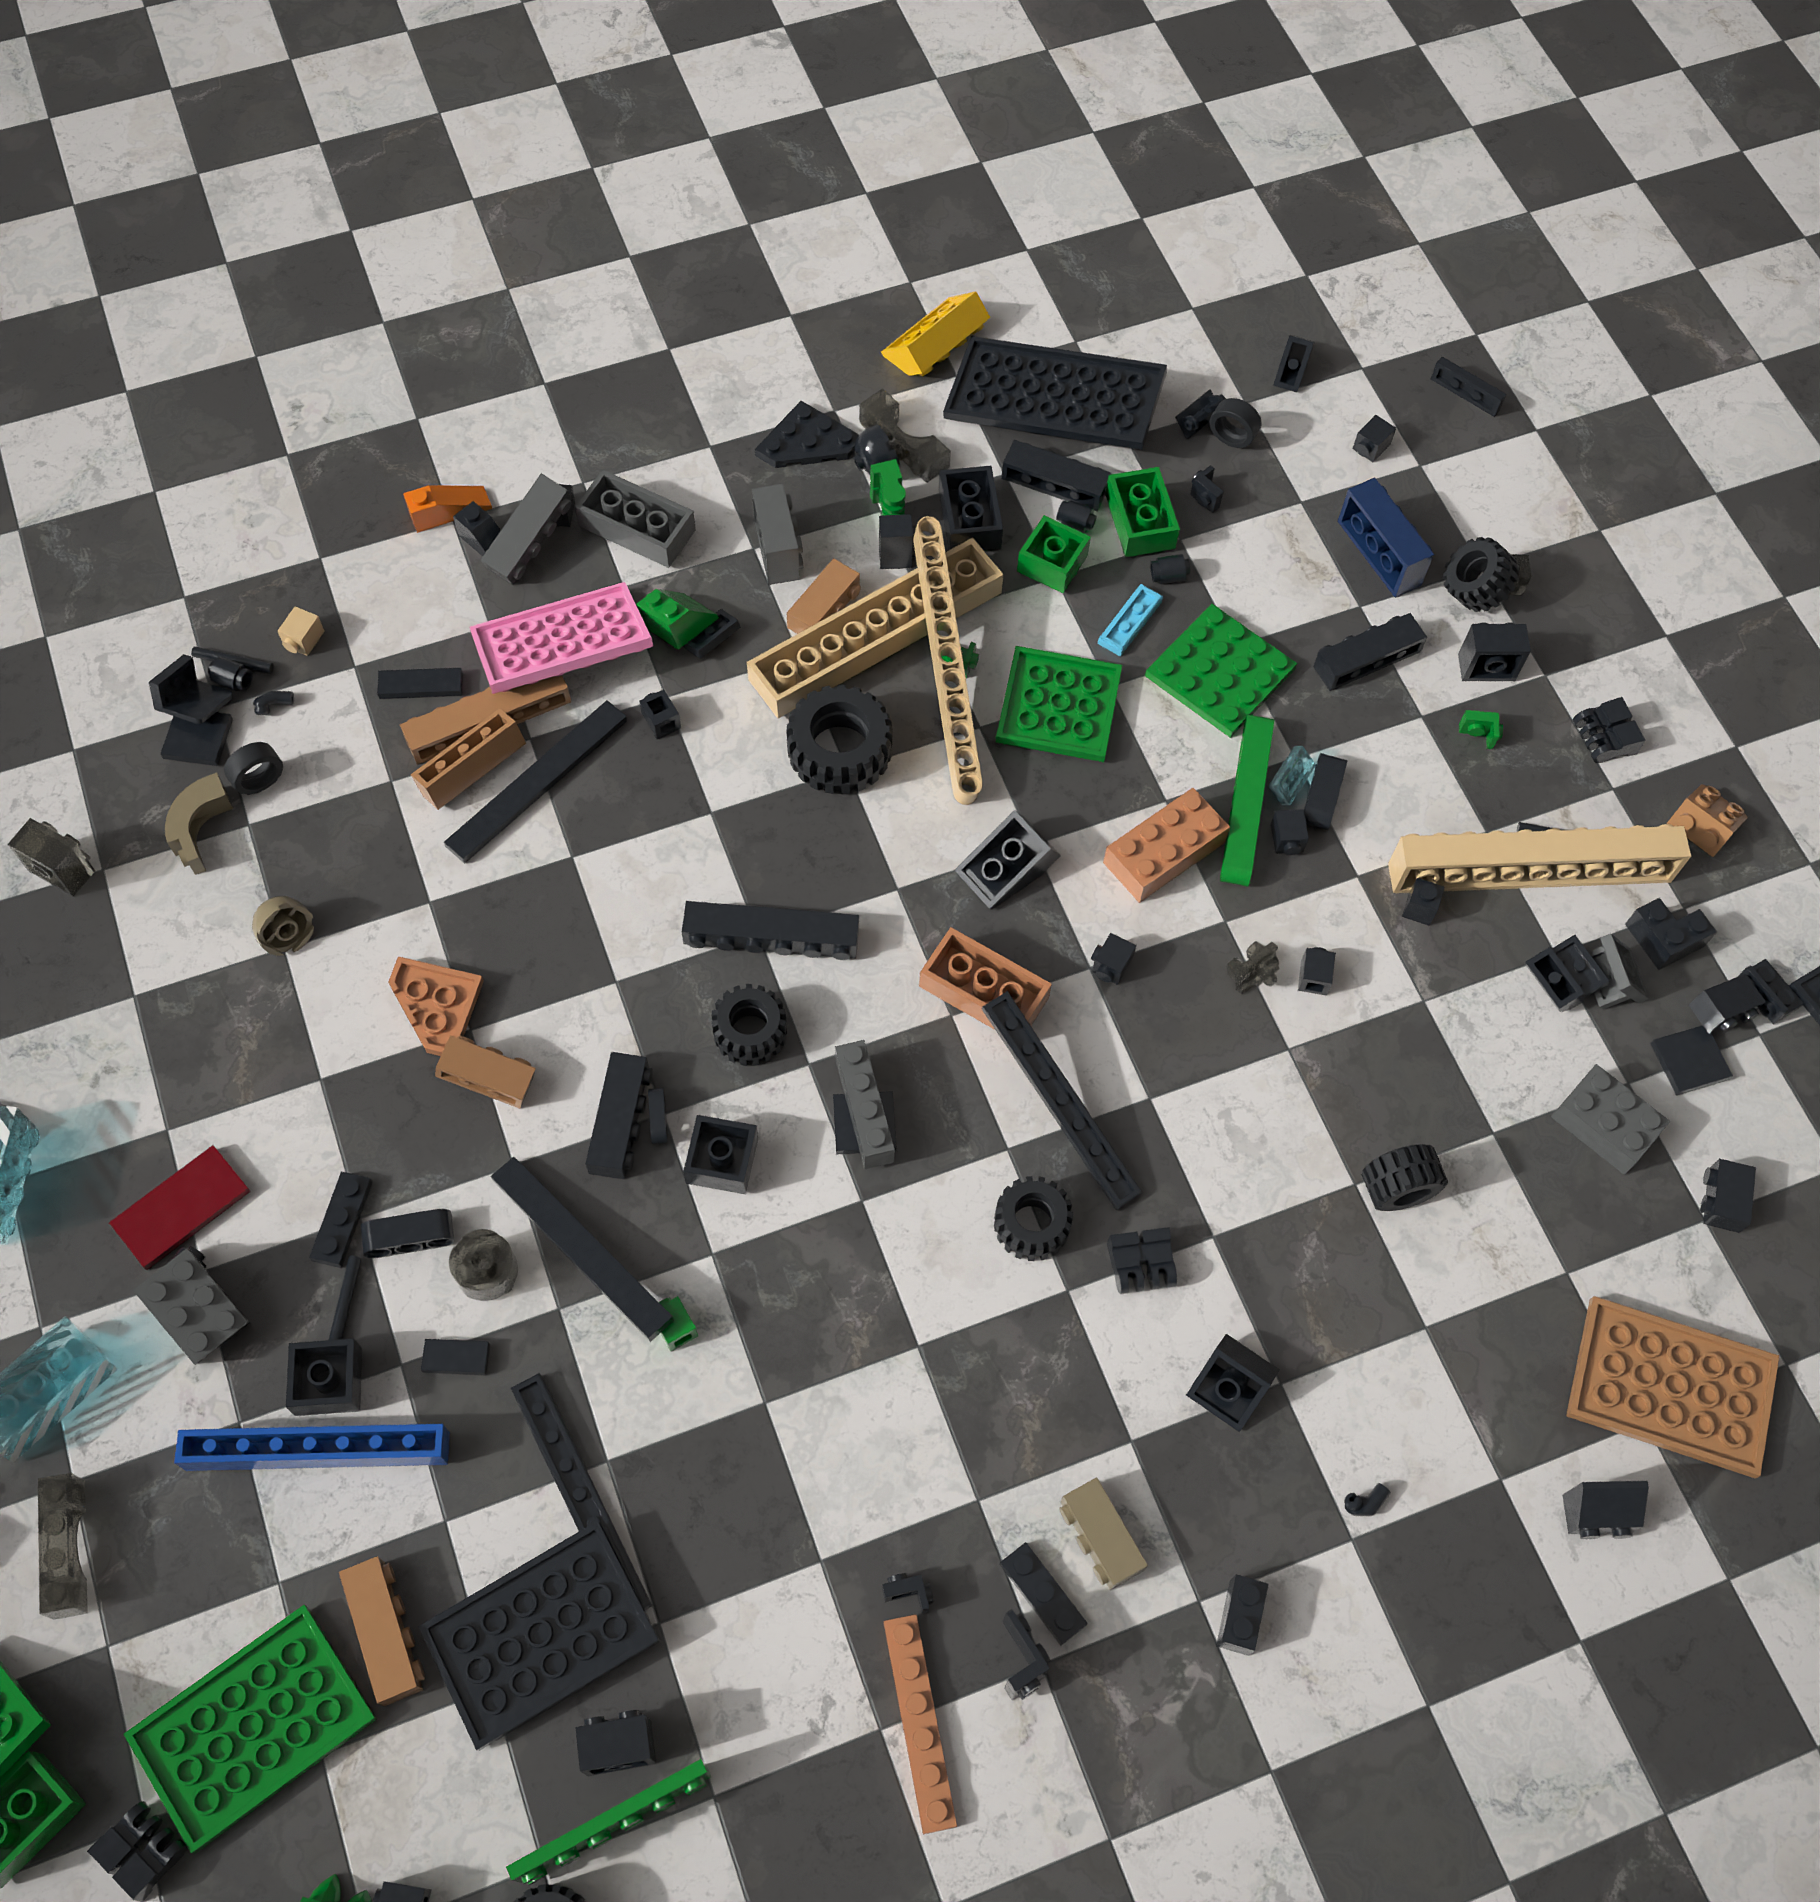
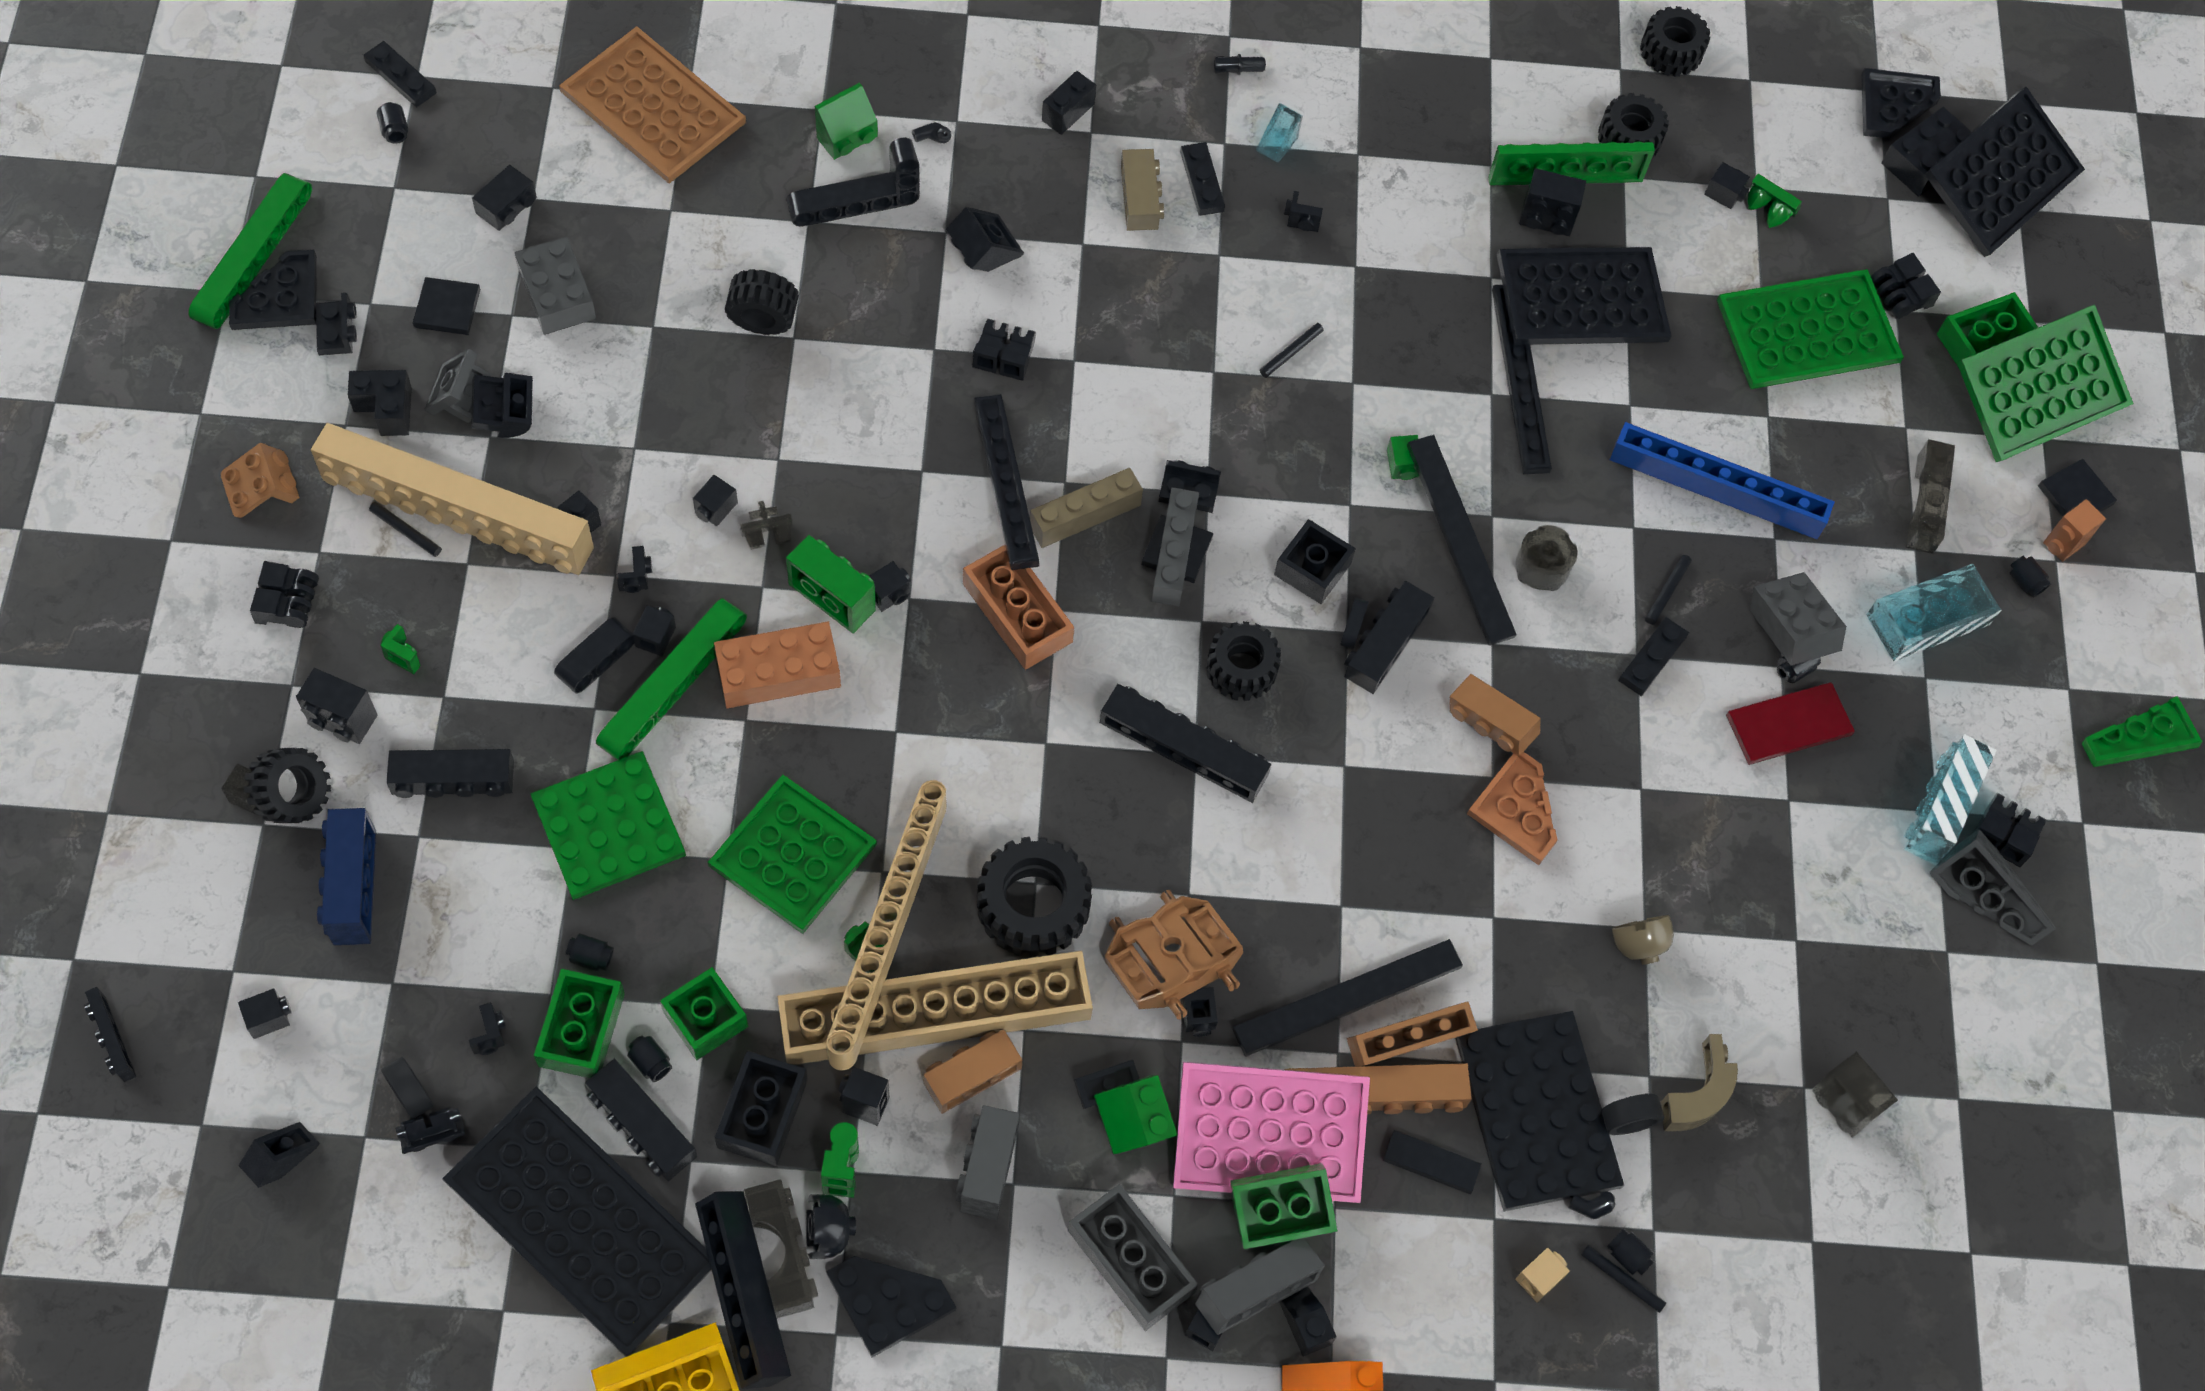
camera: 160 degrees left, 0 degrees up
black bracket [149,654,233,724] -> none
black tile [160,712,233,766] -> none
black brick [286,1338,362,1416] -> none
medium nougat brick [339,1556,425,1706] -> none
black beam [361,1209,454,1258] -> none
black tile [421,1339,490,1376] -> none
nougat plate [883,1615,957,1835] -> none
black slope [955,810,1061,910] -> none
black tyre [994,1176,1073,1261] -> none
black bracket [1003,1609,1051,1700] -> none
medium azure tile [1098,584,1163,657] -> none
clear light blue plate [1268,746,1316,806] -> none
black slope [1562,1481,1649,1539] -> none
black brick [1688,974,1766,1033] -> none
none -> black bracket [616,546,652,593]
none -> black brick [695,1191,791,1389]
none -> black beam [786,137,920,227]
none -> green brick [786,535,876,634]
none -> green slope [815,82,878,160]
none -> dark tan brick [1030,468,1143,548]
none -> medium nougat piece [1105,890,1243,1020]
none -> black bracket [1158,460,1221,513]
none -> black axle [1214,54,1266,75]
none -> green brick [1230,1163,1338,1249]
none -> clear light blue slope [1256,103,1303,162]
none -> black bar [1260,323,1324,378]
none -> black plate [1456,1011,1624,1212]

